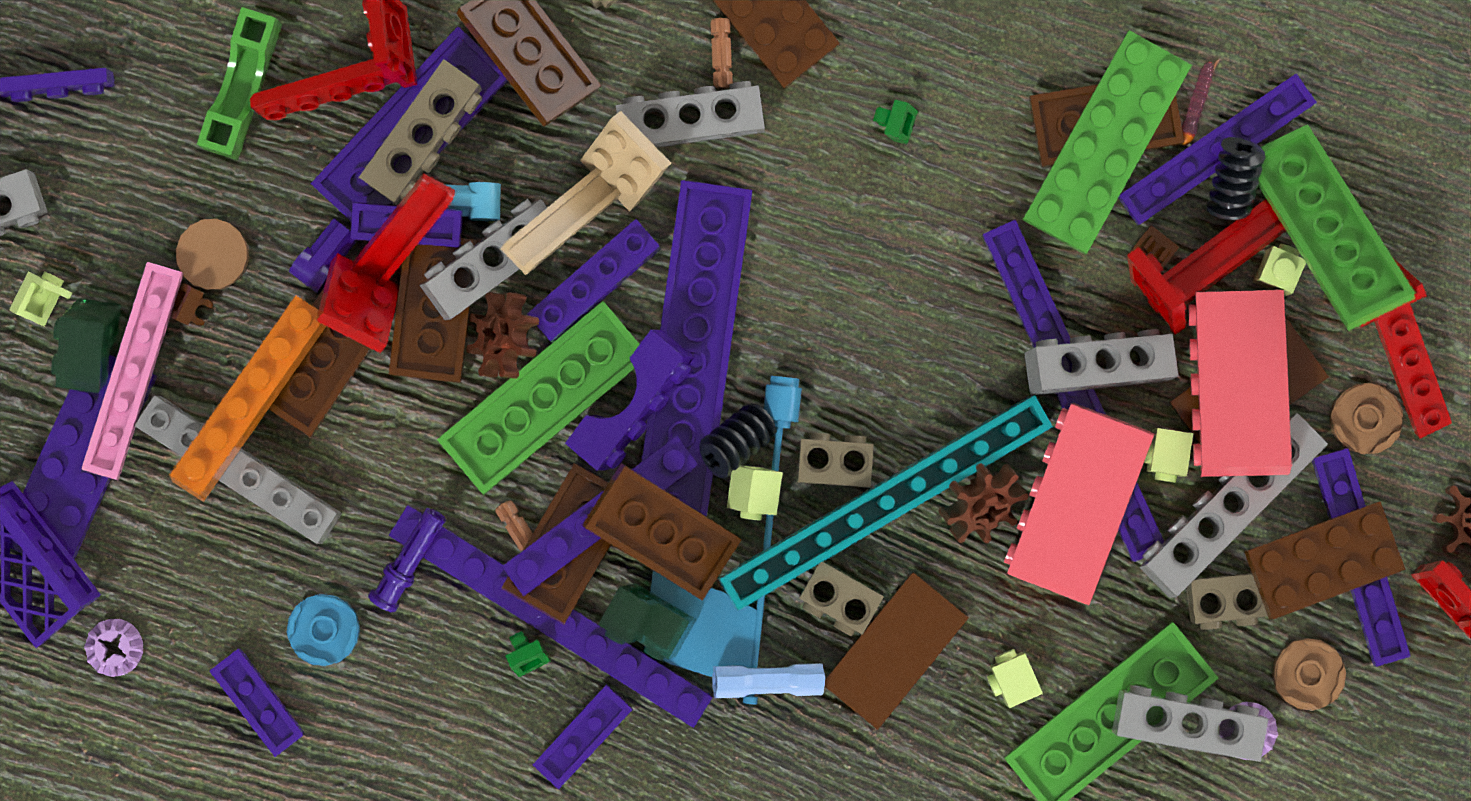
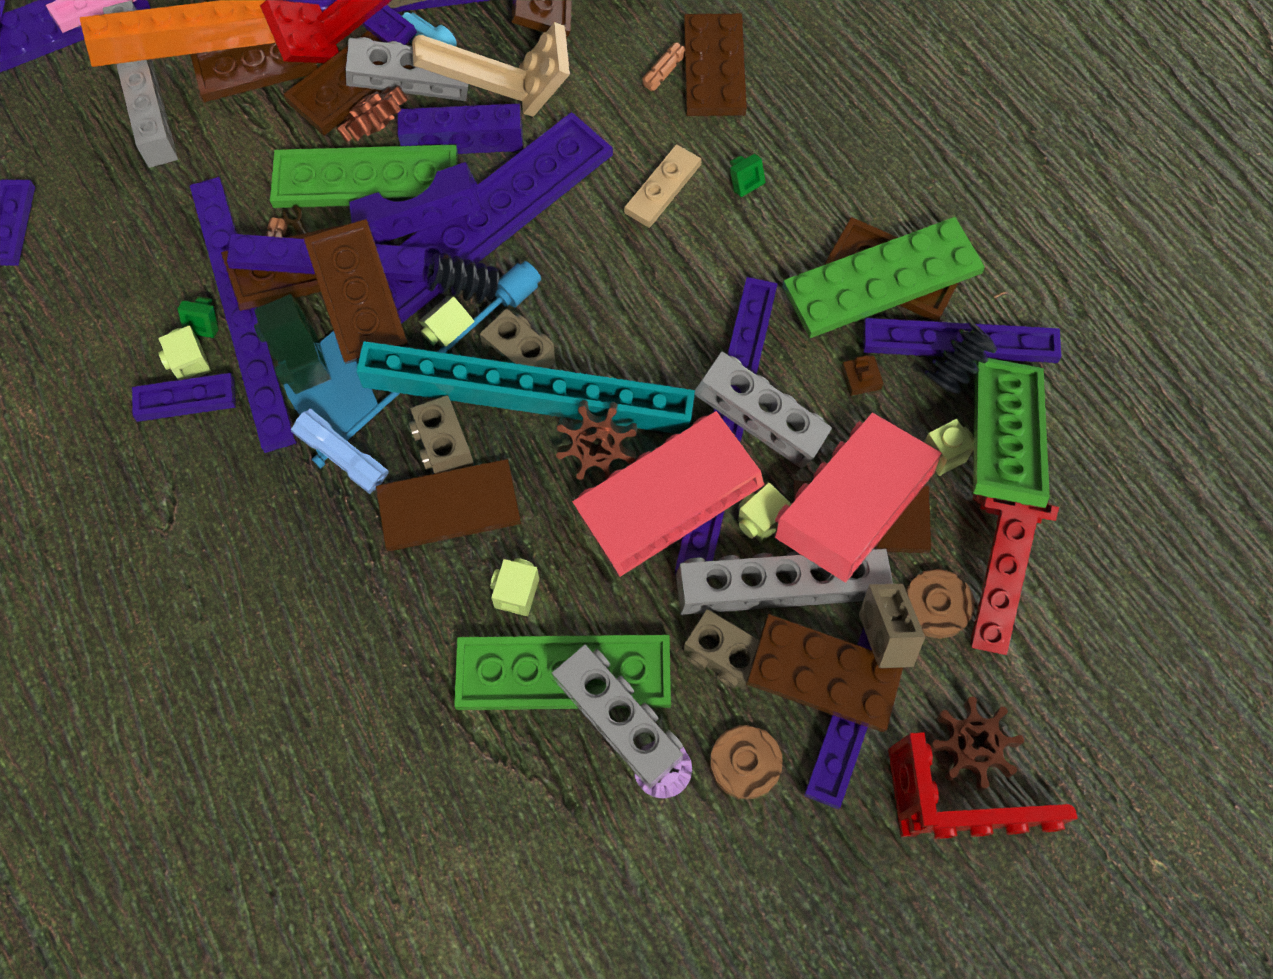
camera: 35 degrees right, 20 degrees down
dark azure tile [287,594,360,666] -> none
dark purple pin [368,508,446,612] -> none
light grey brick [616,81,765,148] -> none
red bracket [1127,199,1286,335] -> none
clear pink piece [1182,61,1214,146] -> none
none -> yellowish green brick [158,325,212,380]
none -> dark brown hand [281,206,307,234]
none -> tan plate [624,144,702,228]
none -> dark tan brick [859,584,925,668]

